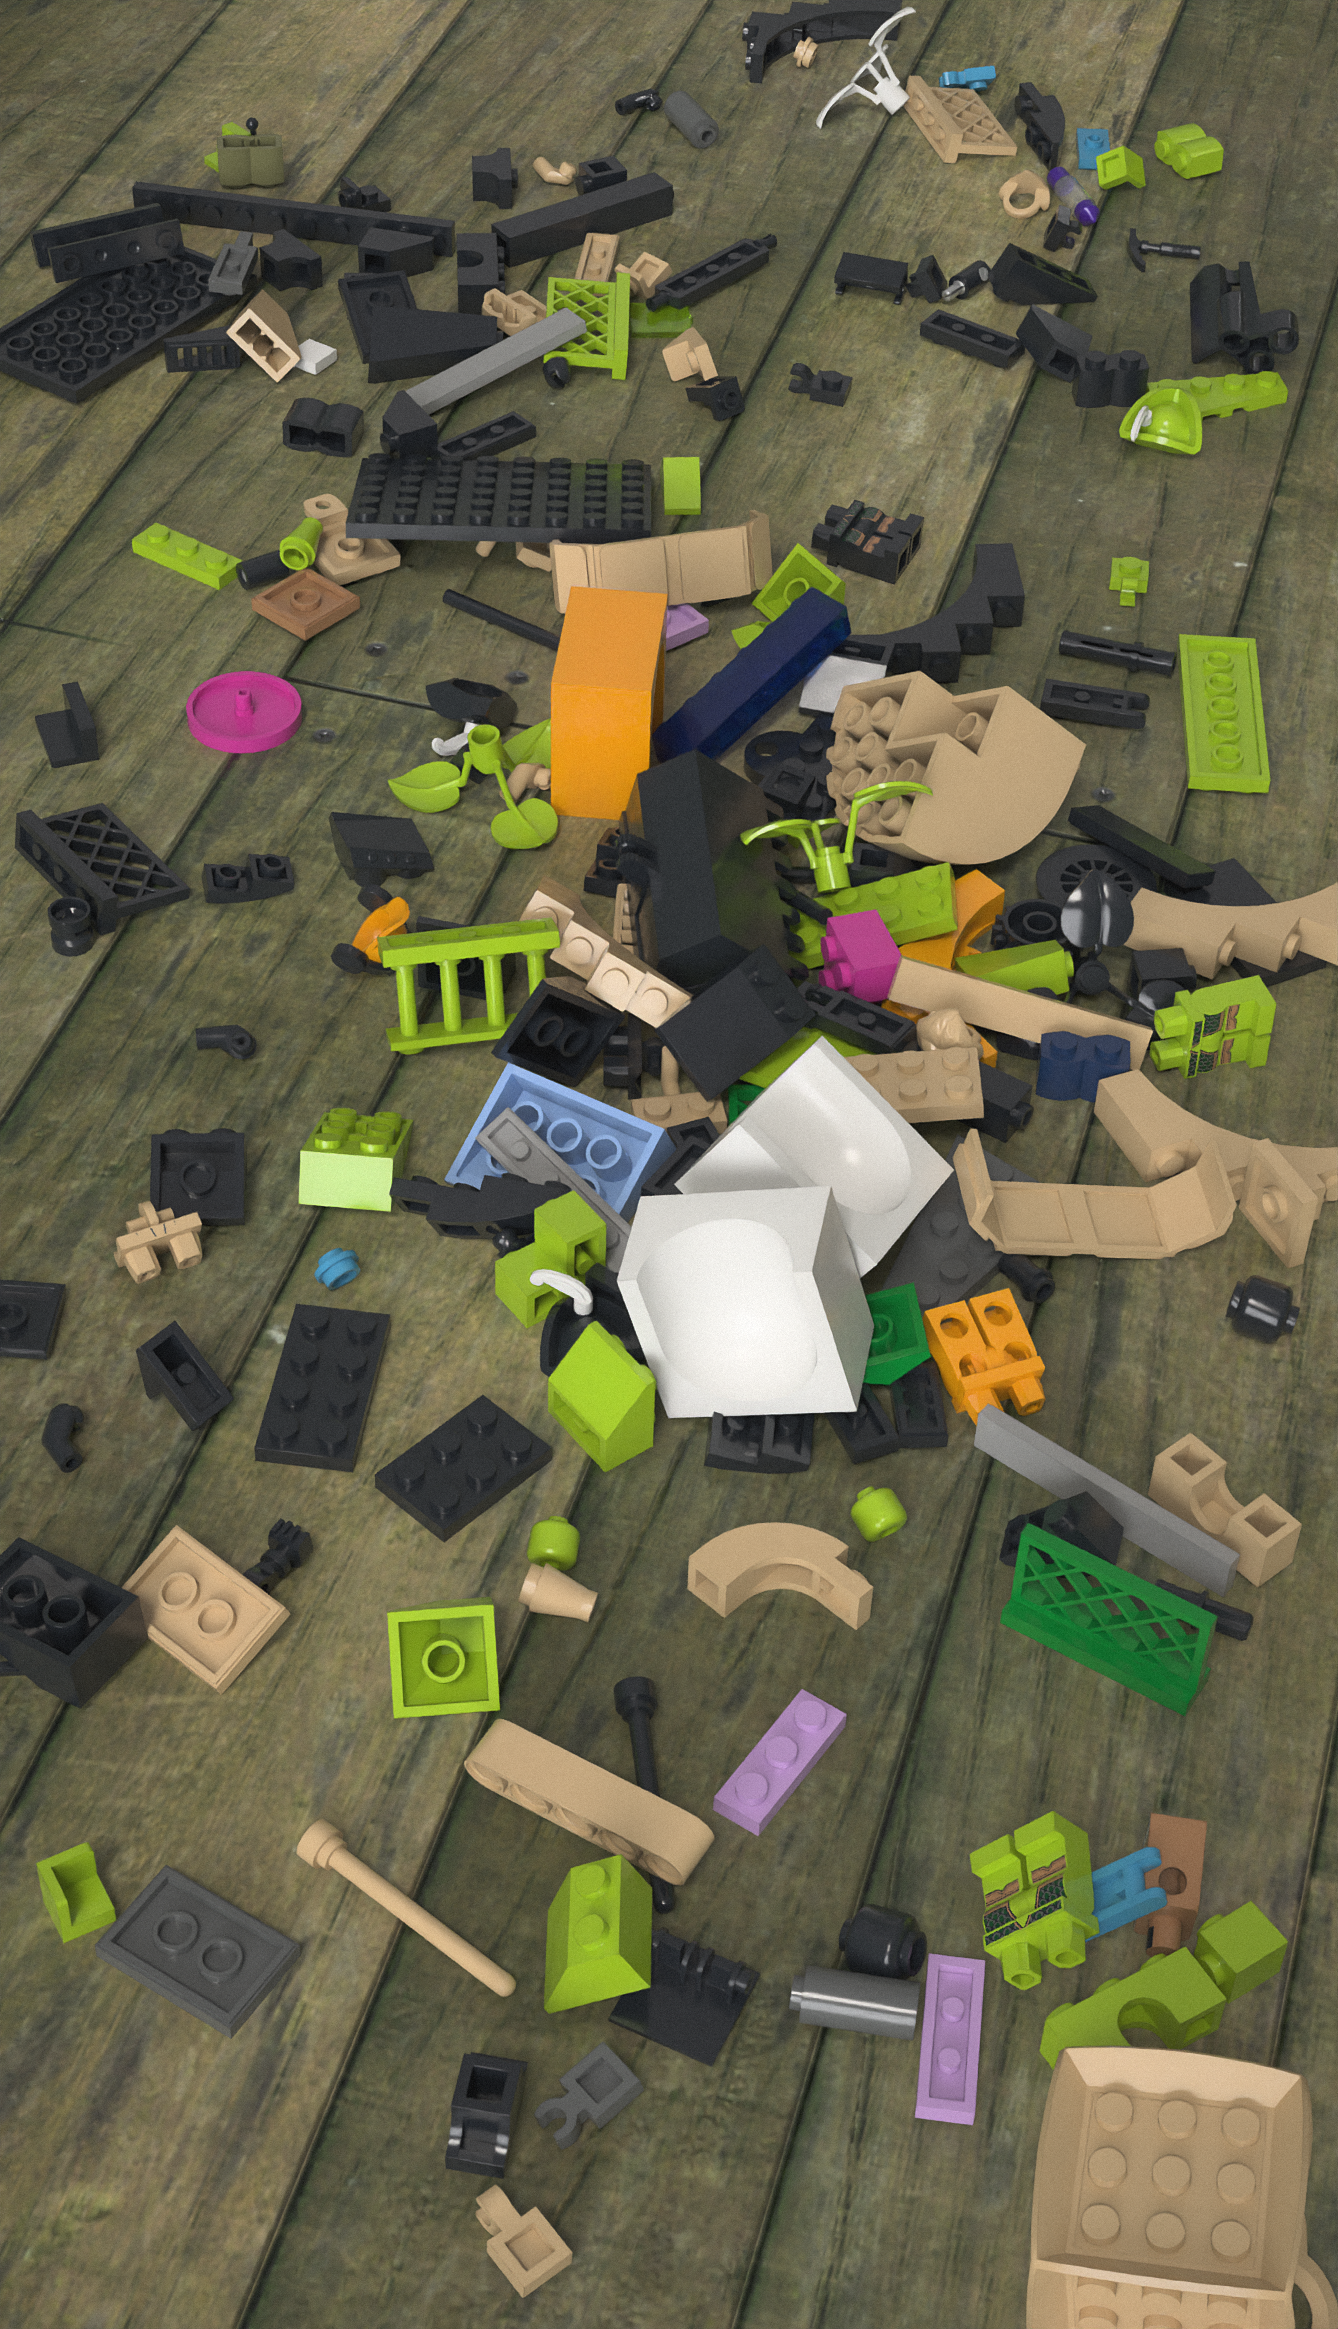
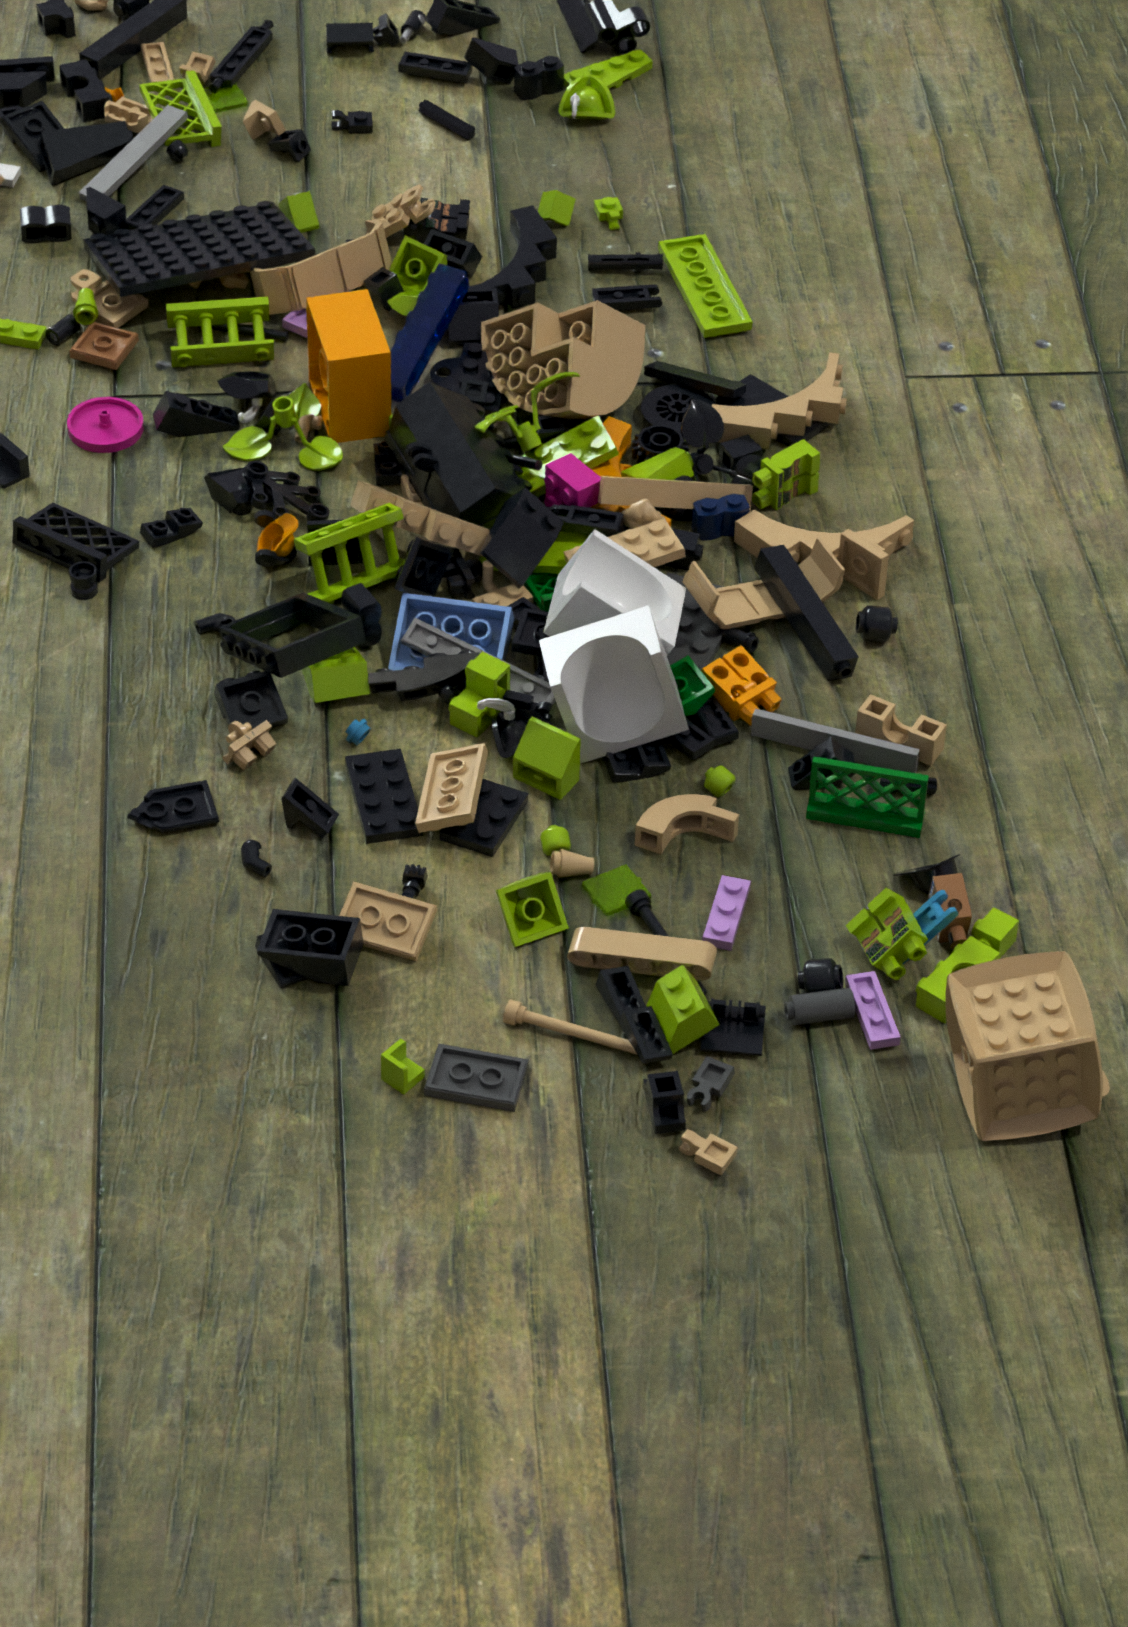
camera: 20 degrees left, 0 degrees up
none -> light orange hand [105,87,125,102]
none -> black slope [153,391,240,437]
none -> lime fence [166,296,274,367]
none -> black window [219,592,366,678]
none -> black plant [242,461,330,521]
none -> black brick [341,583,382,649]
none -> black panel [363,267,404,311]
none -> tan plate [366,184,436,238]
none -> tan plate [415,743,488,833]
none -> black axle [419,100,475,140]
none -> black brick [424,229,483,278]
none -> lime panel [538,190,576,226]
none -> clear neon green piece [582,864,651,916]
none -> black slope [596,966,673,1064]
none -> black brick [754,545,859,681]
none -> black piece [893,854,960,894]

